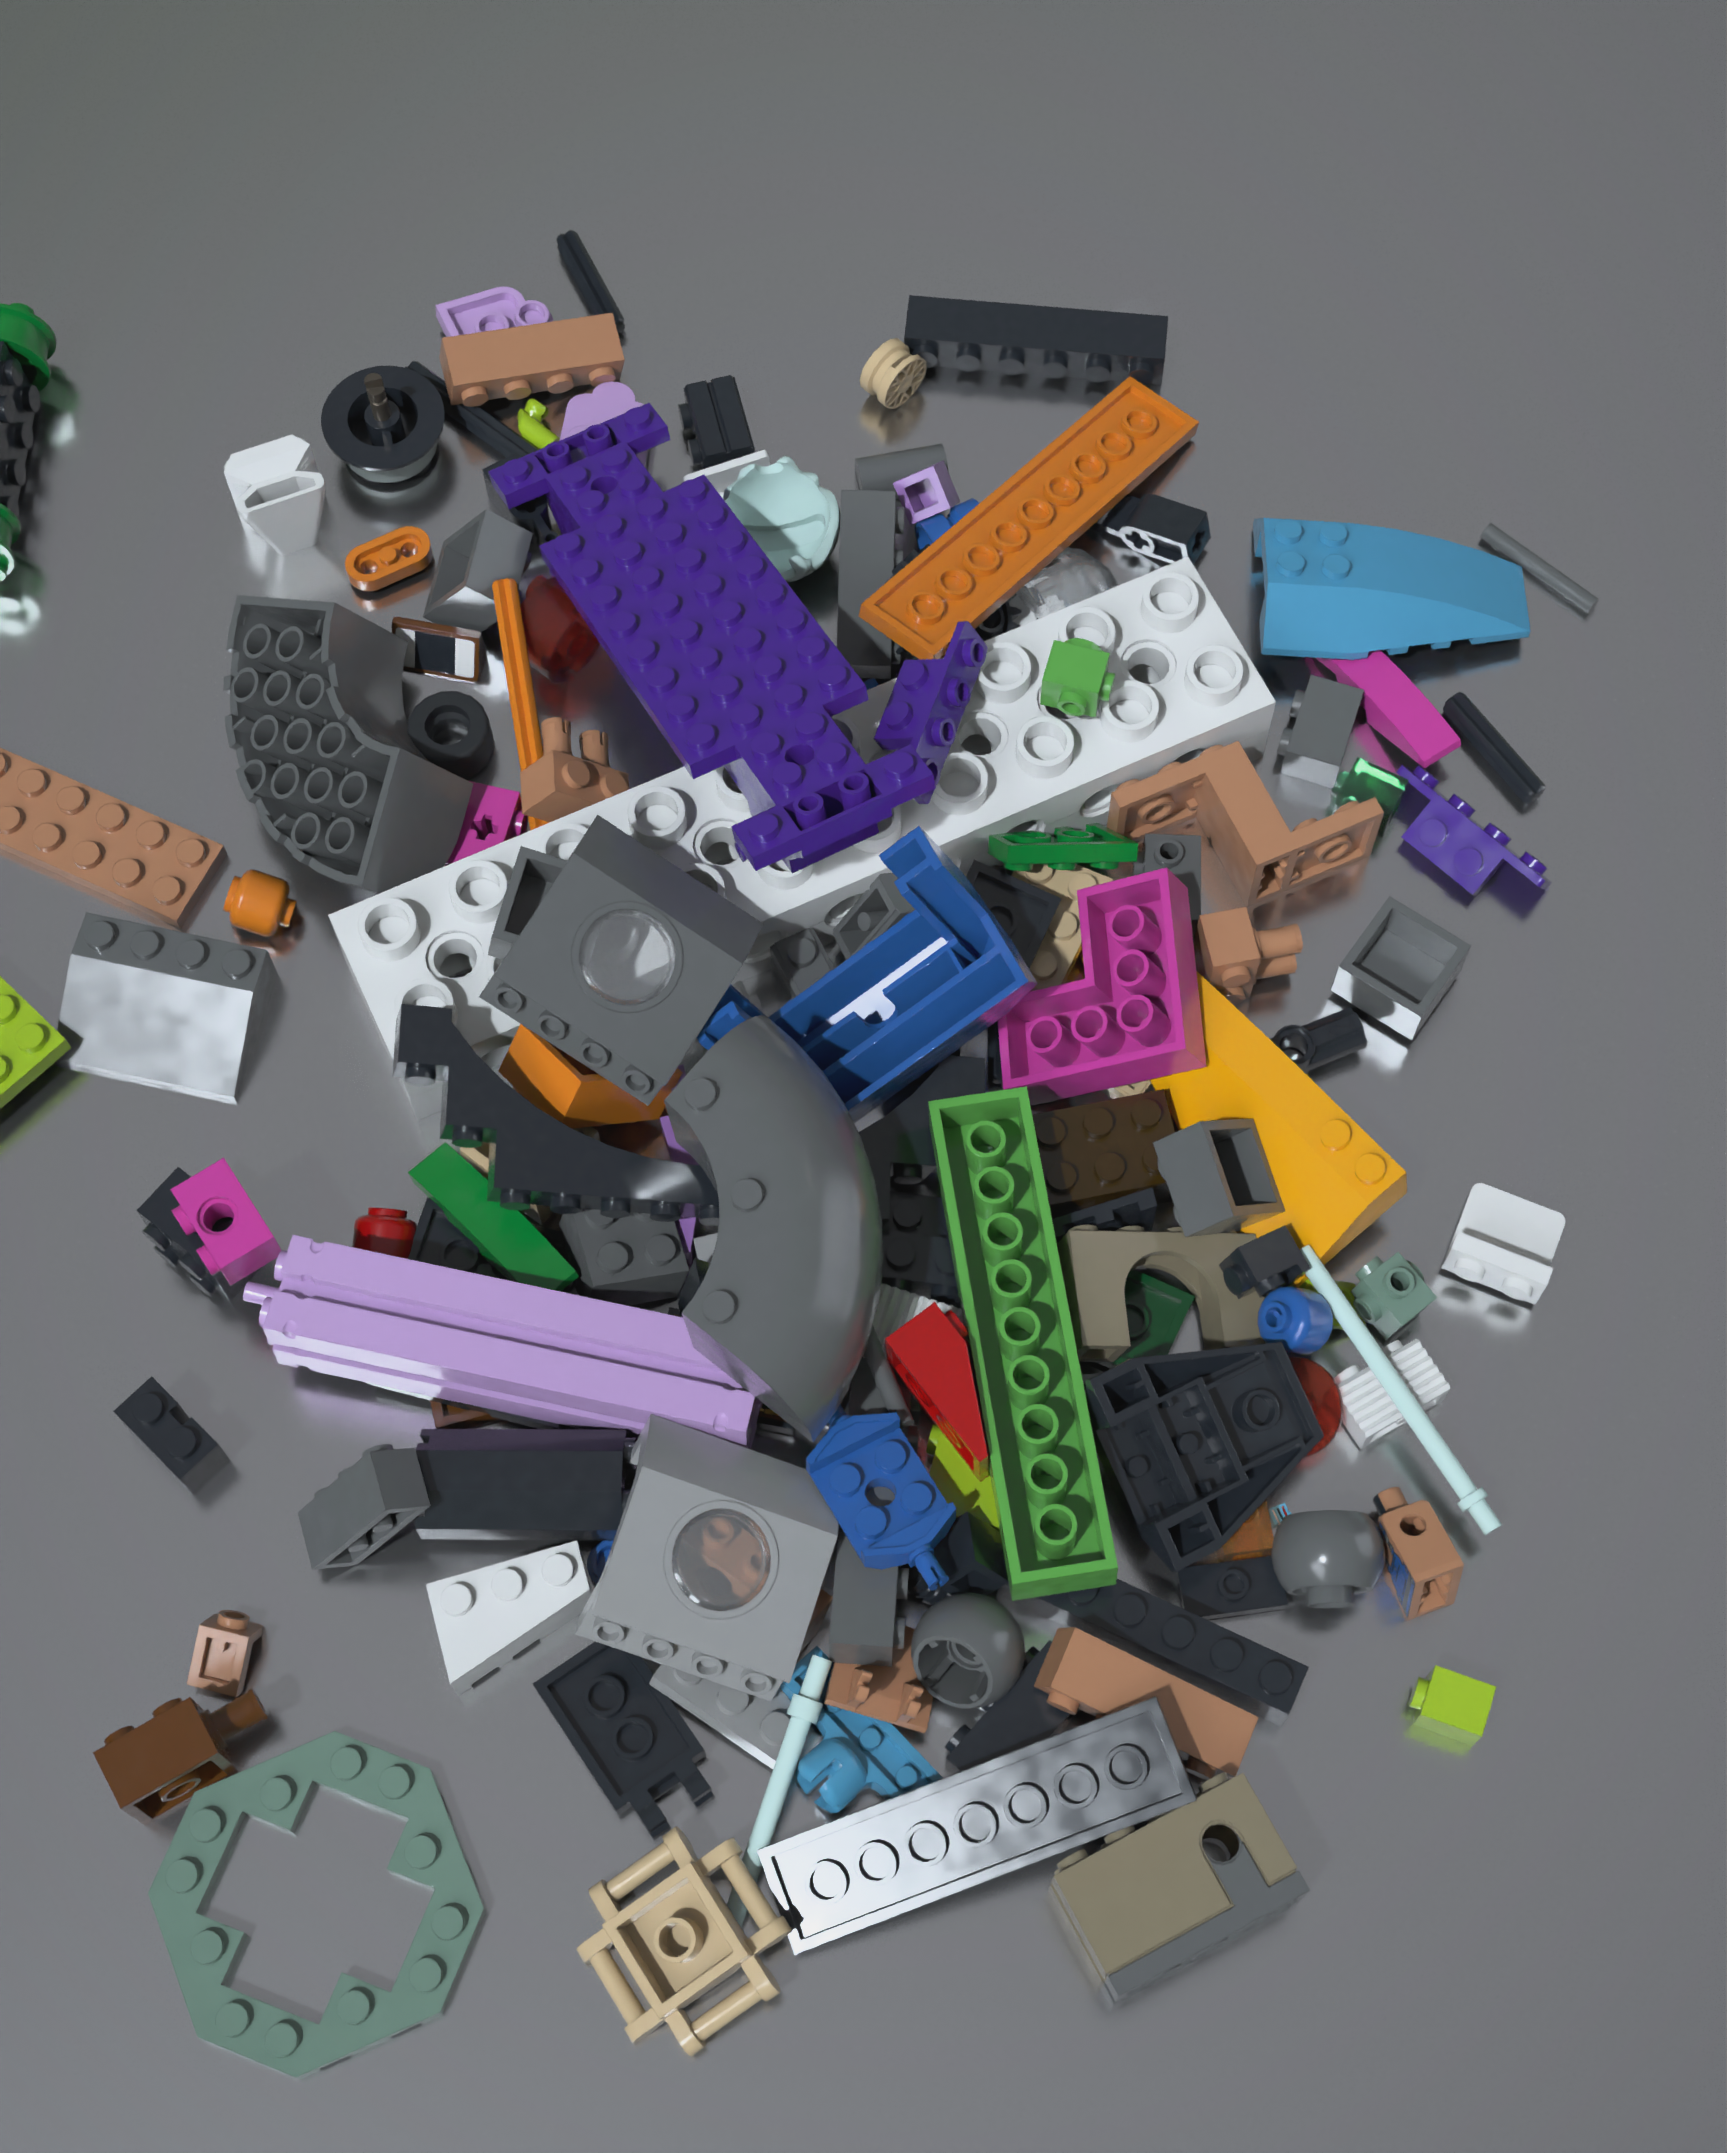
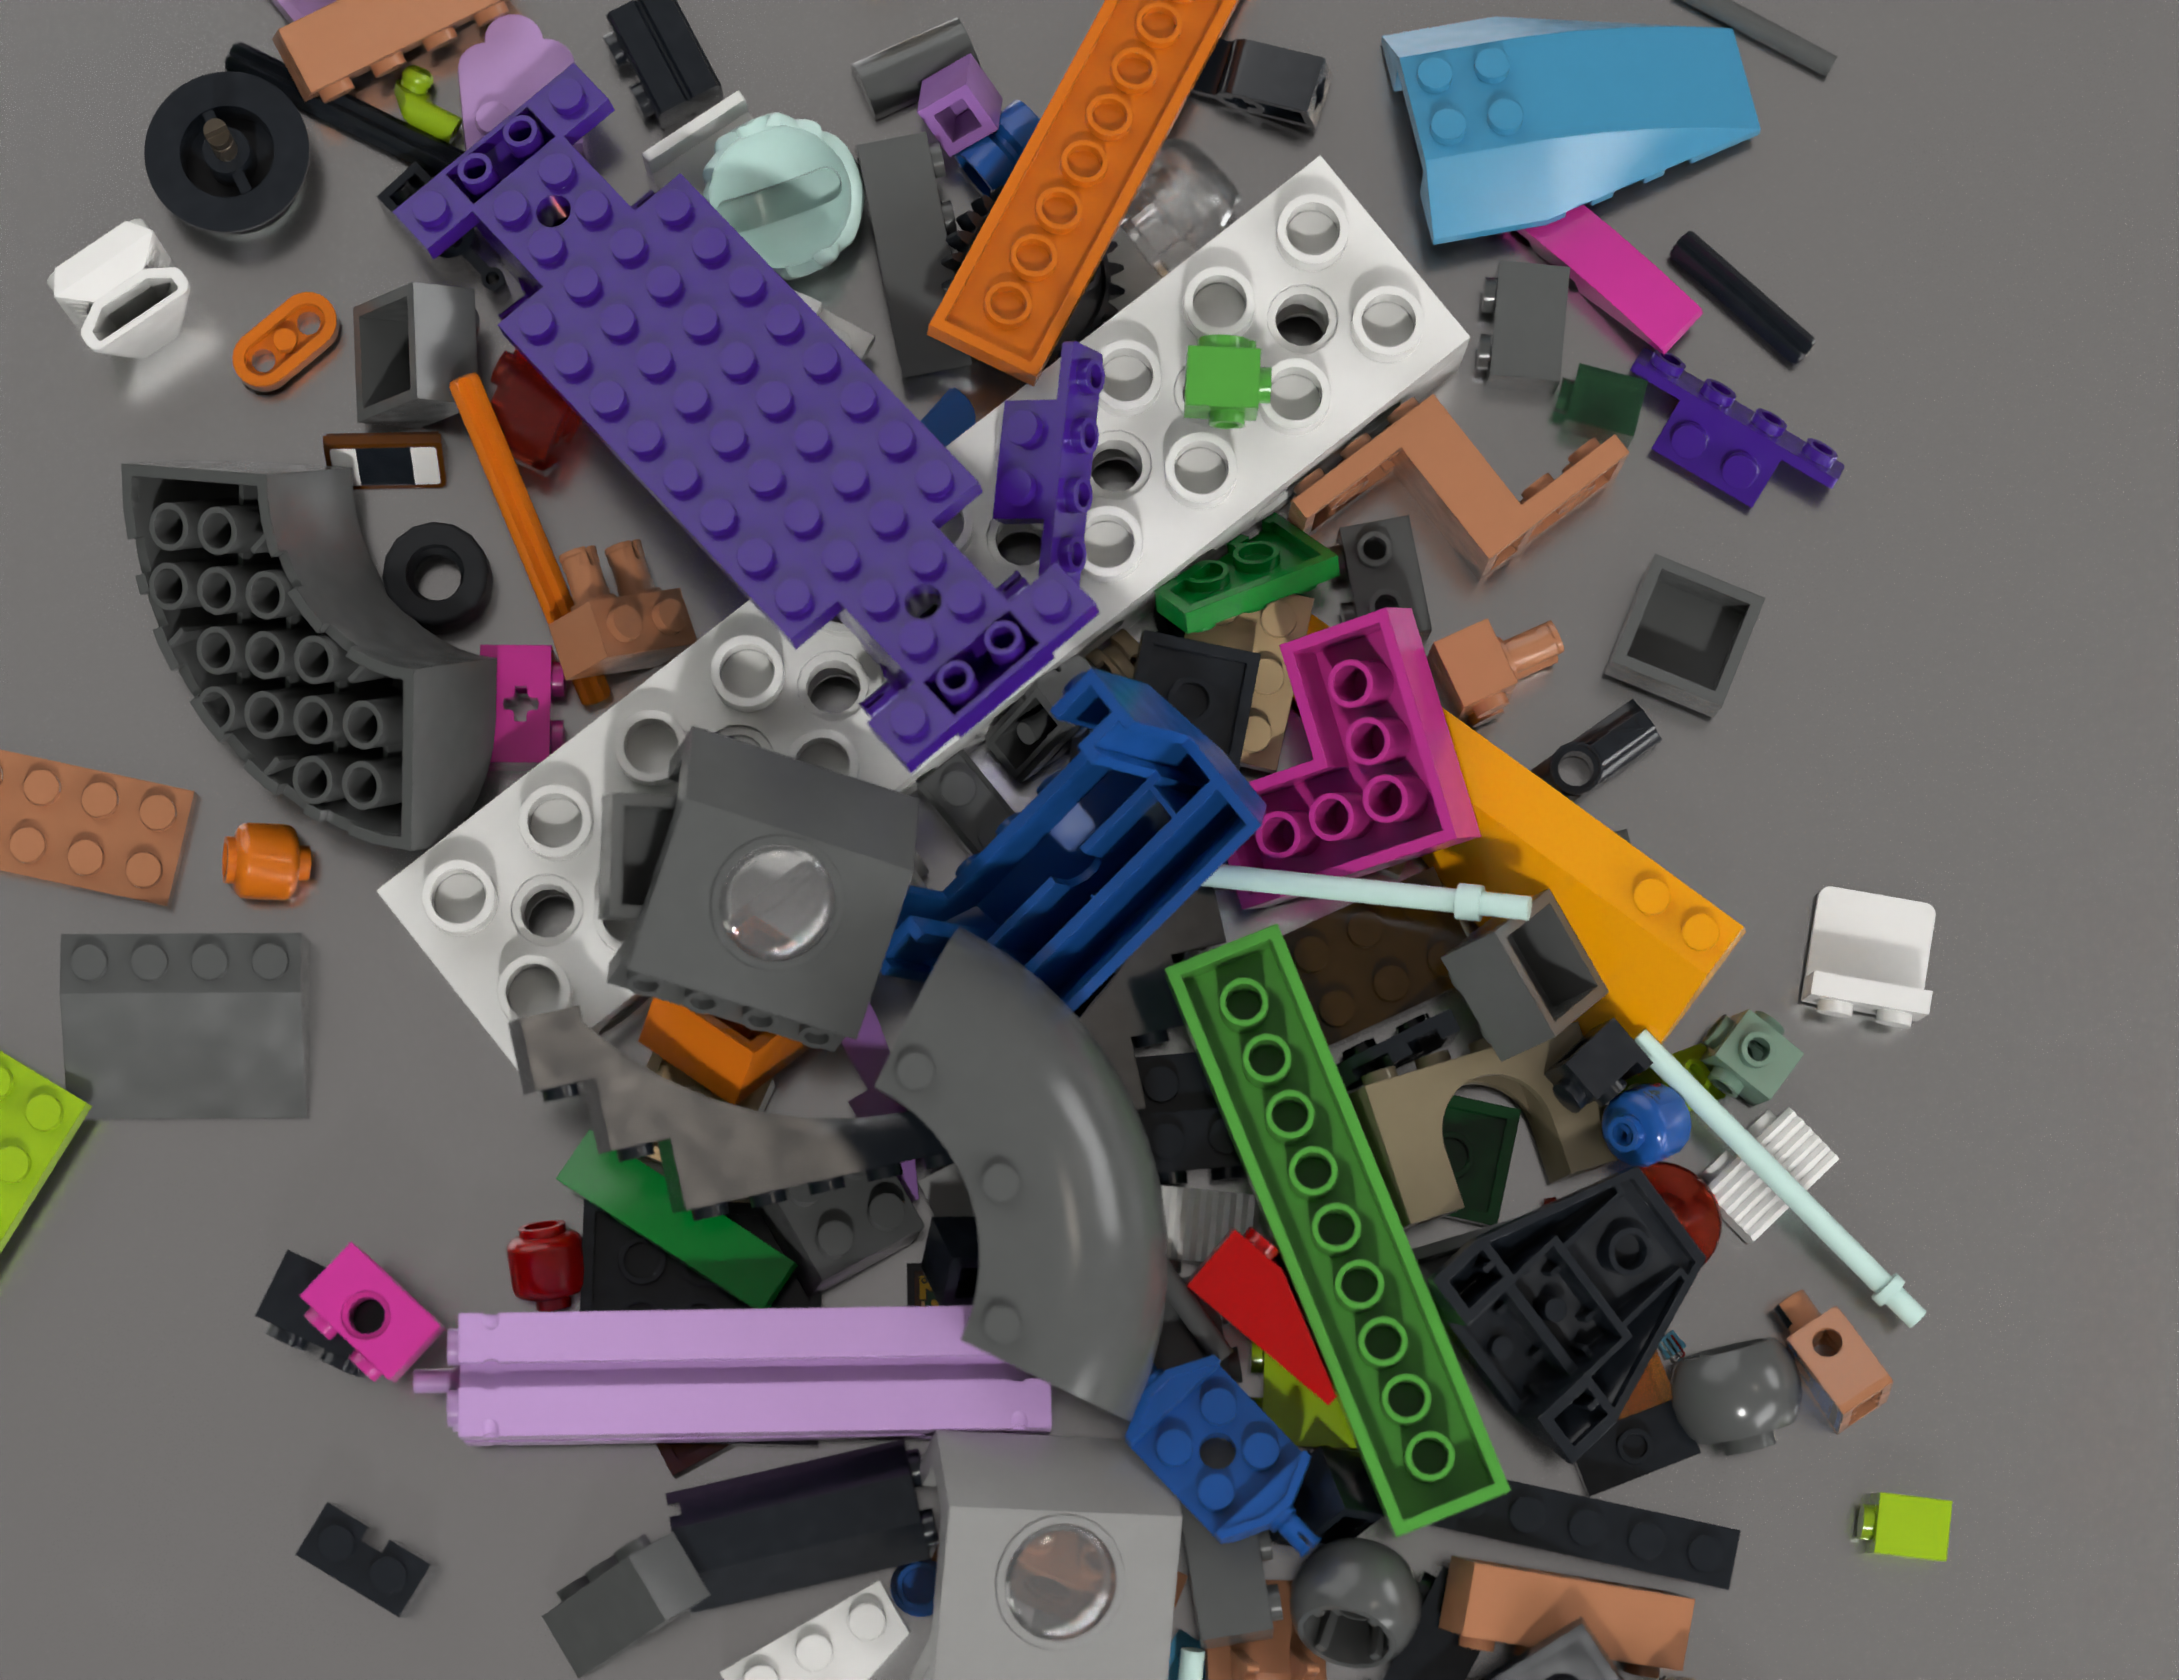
camera: 20 degrees left, 15 degrees up
none -> light aqua bar [1201,864,1532,922]

